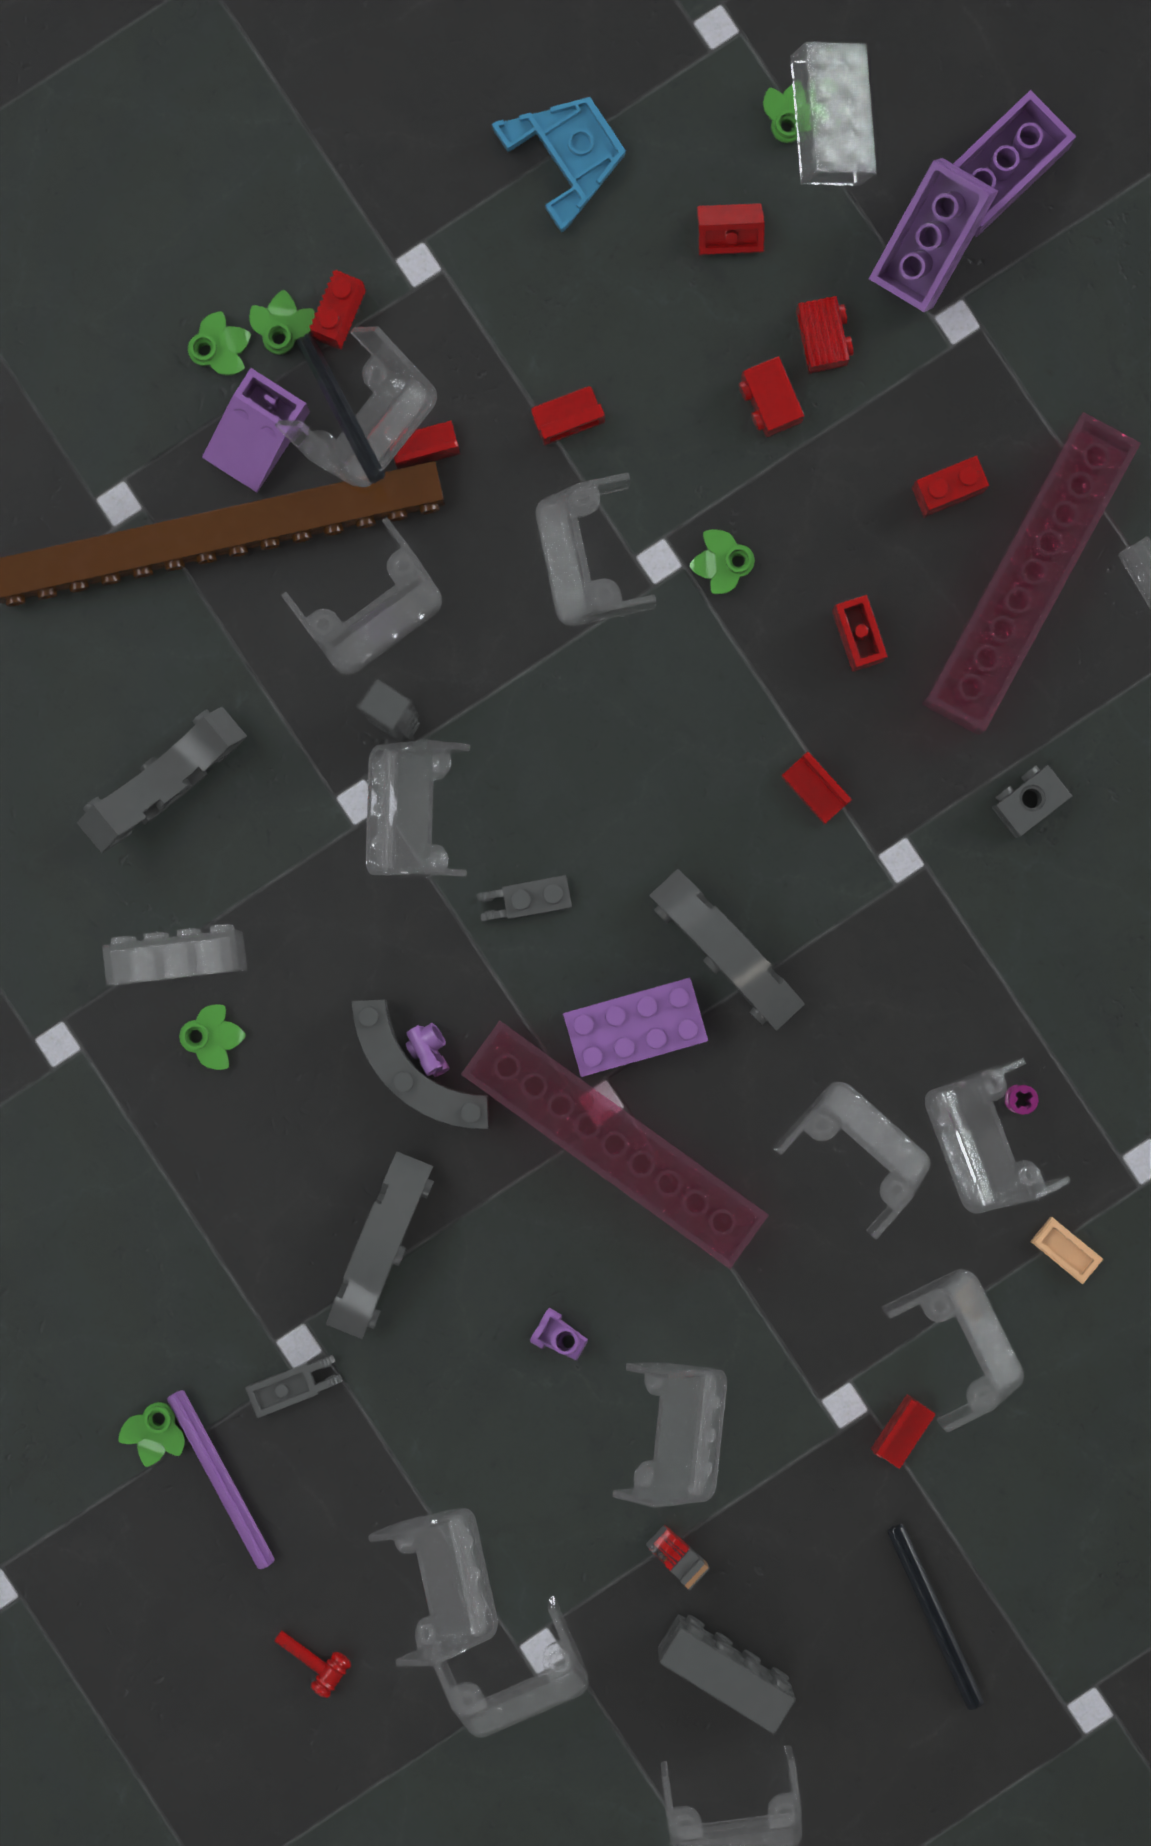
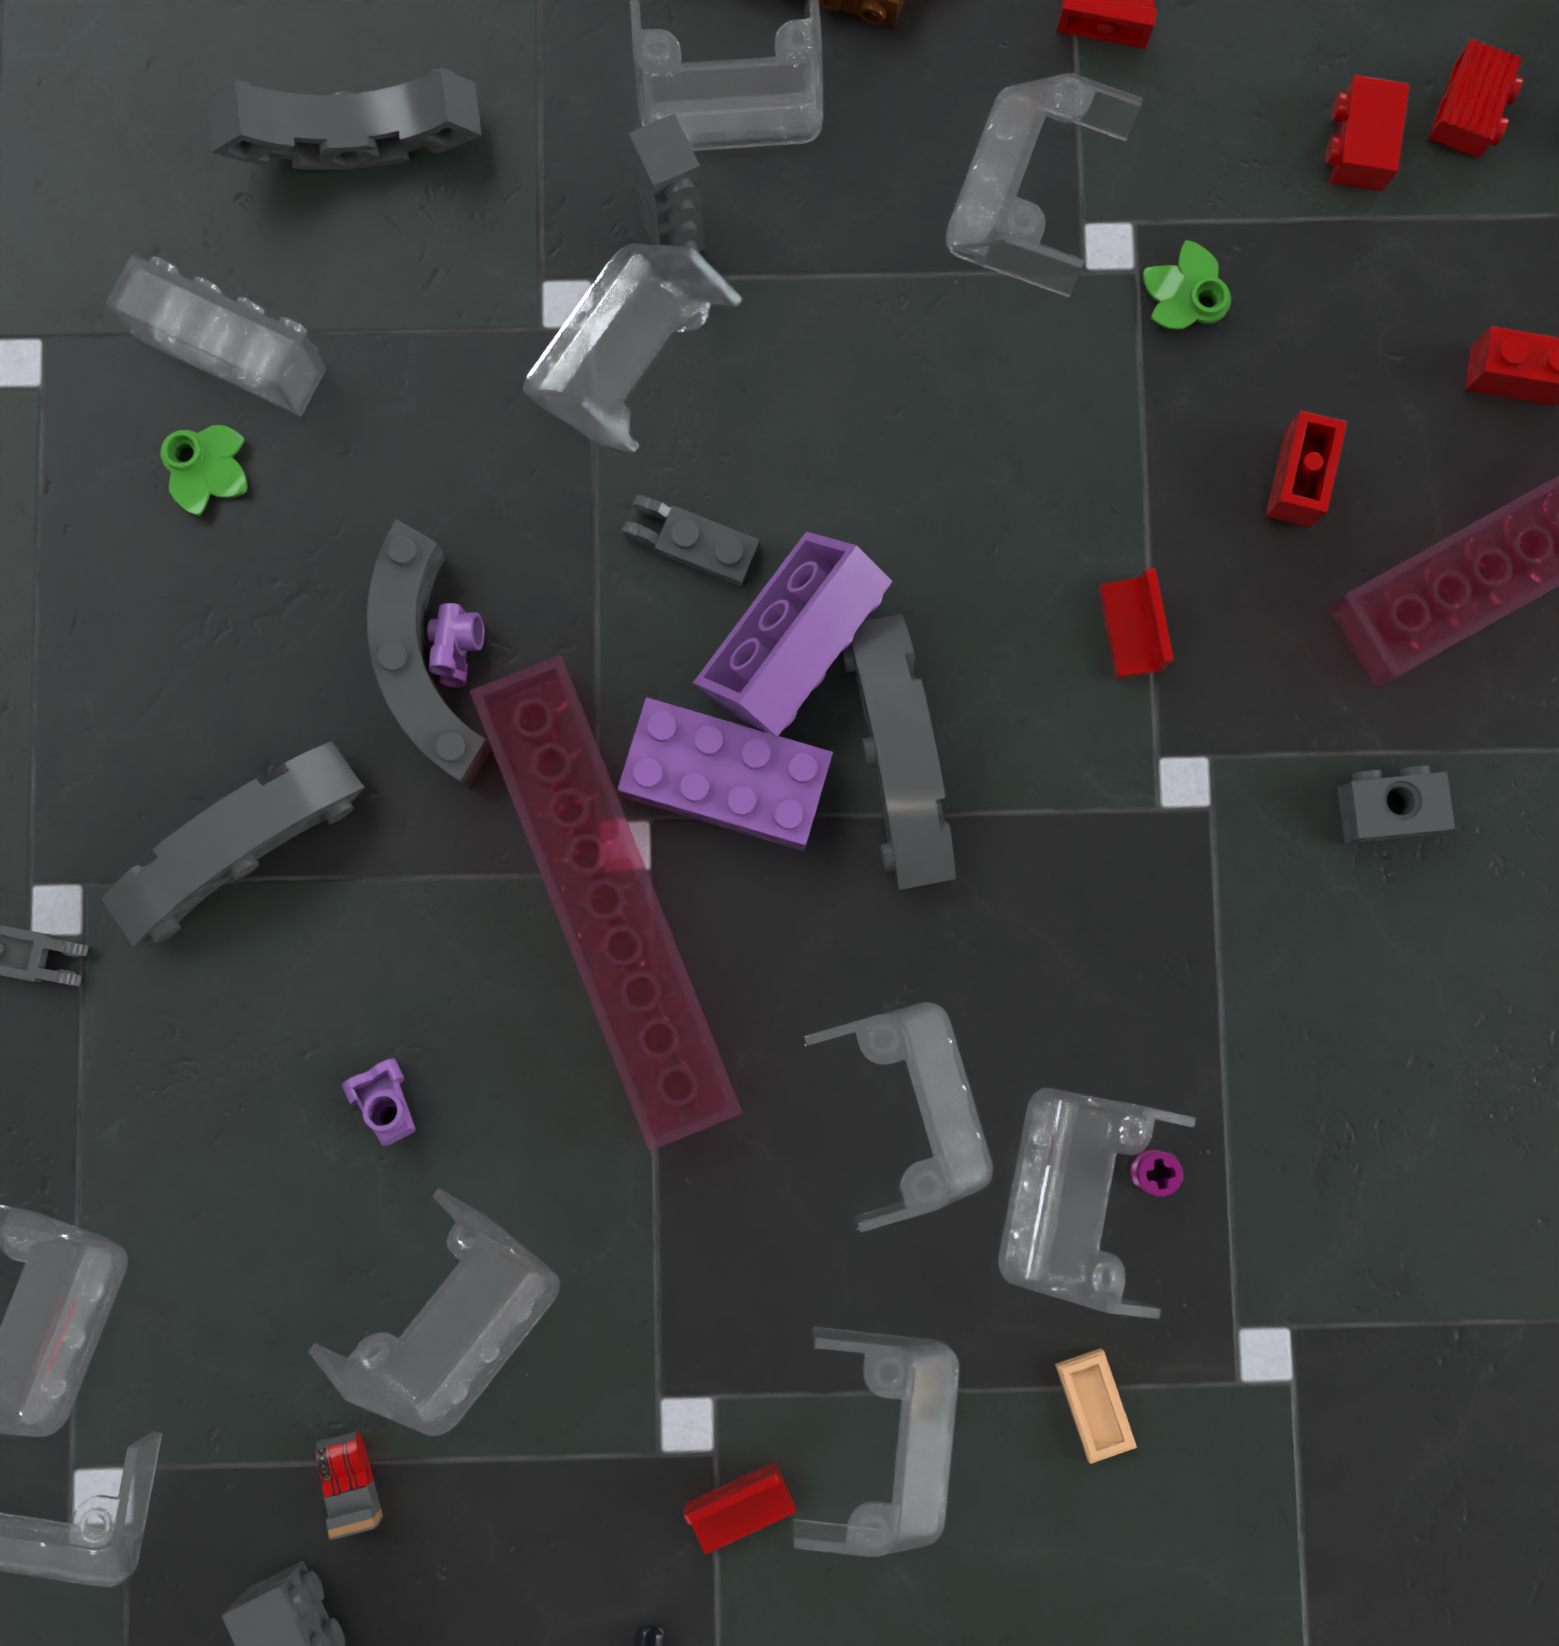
camera: 25 degrees right, 5 degrees down
none -> medium lavender brick [693,532,893,737]

